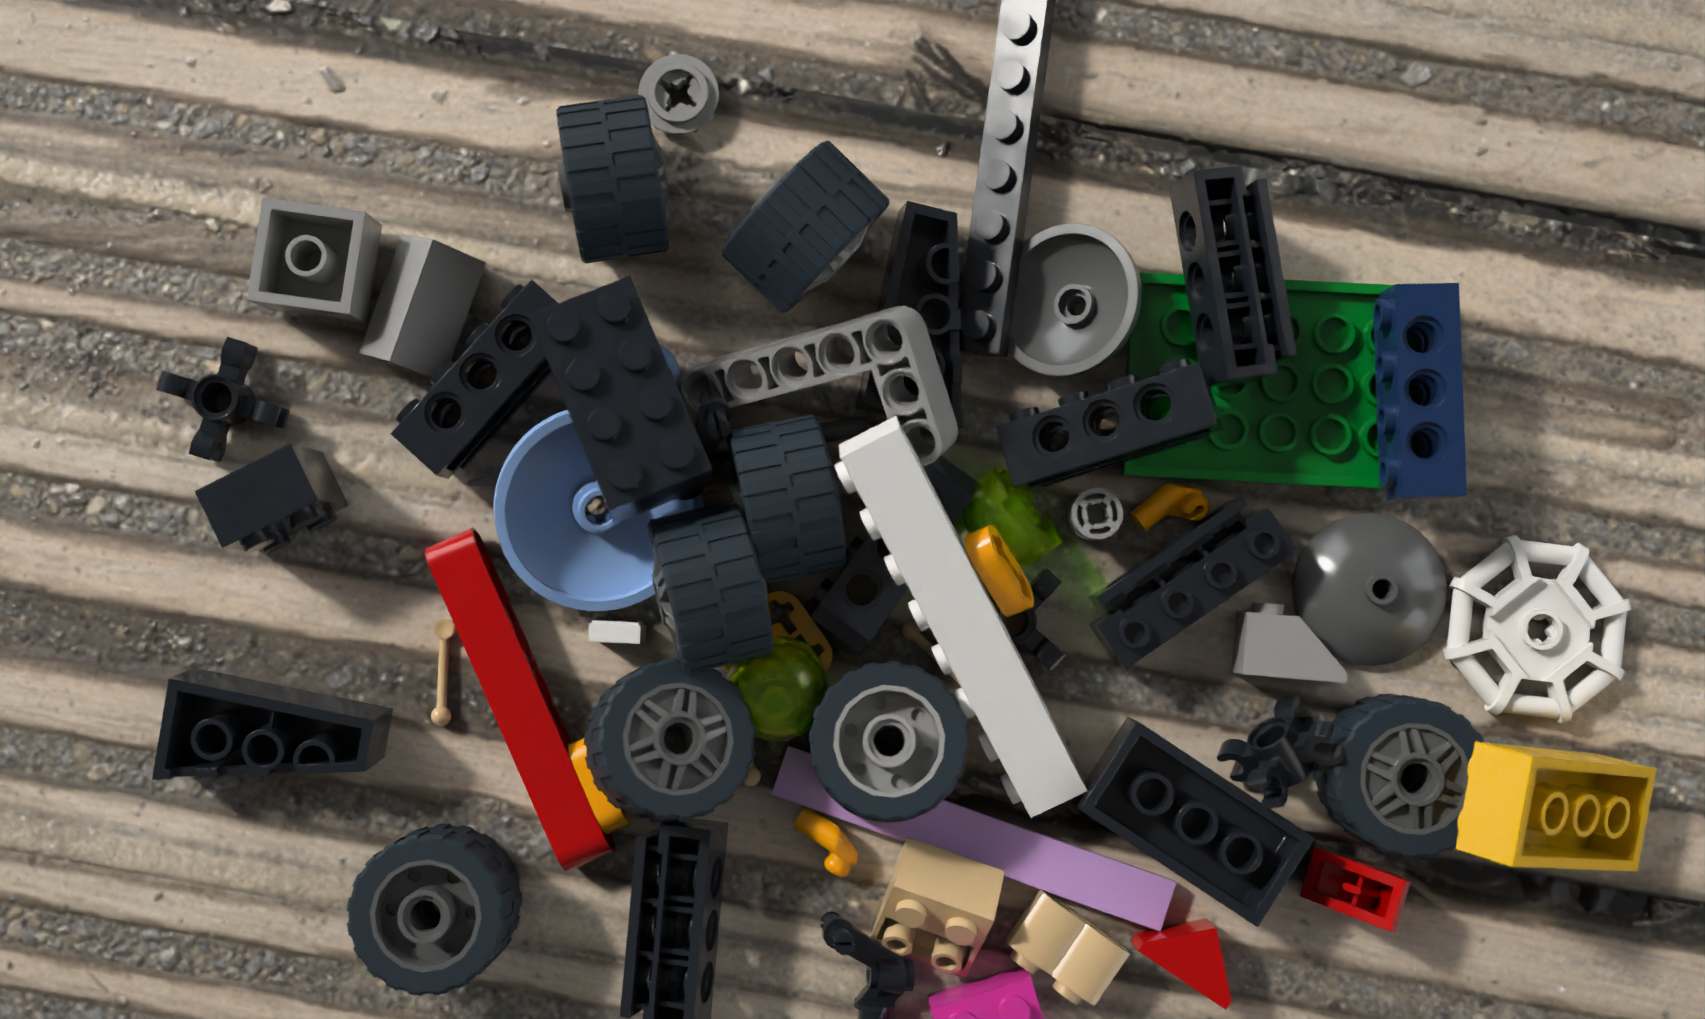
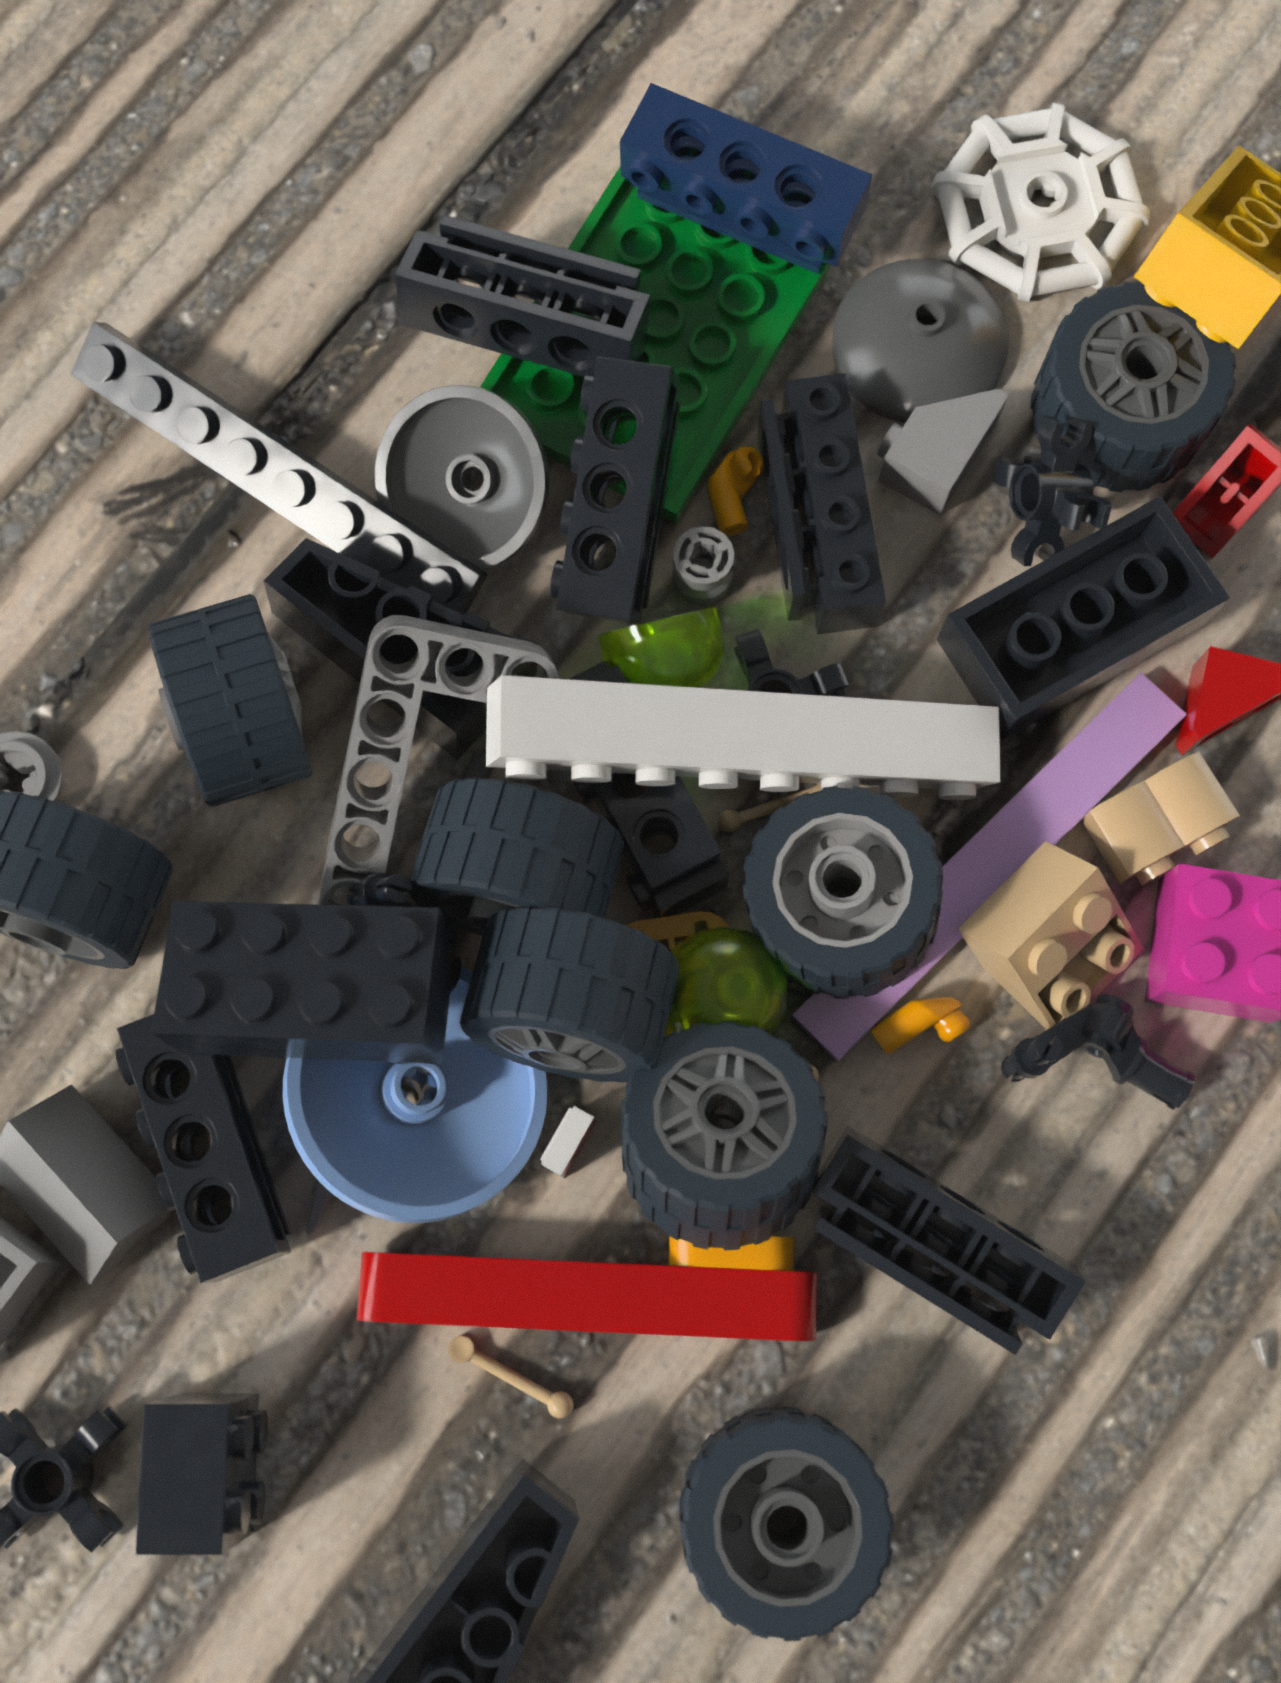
camera: 65 degrees left, 10 degrees down
light orange beam [964,525,1034,617] -> none

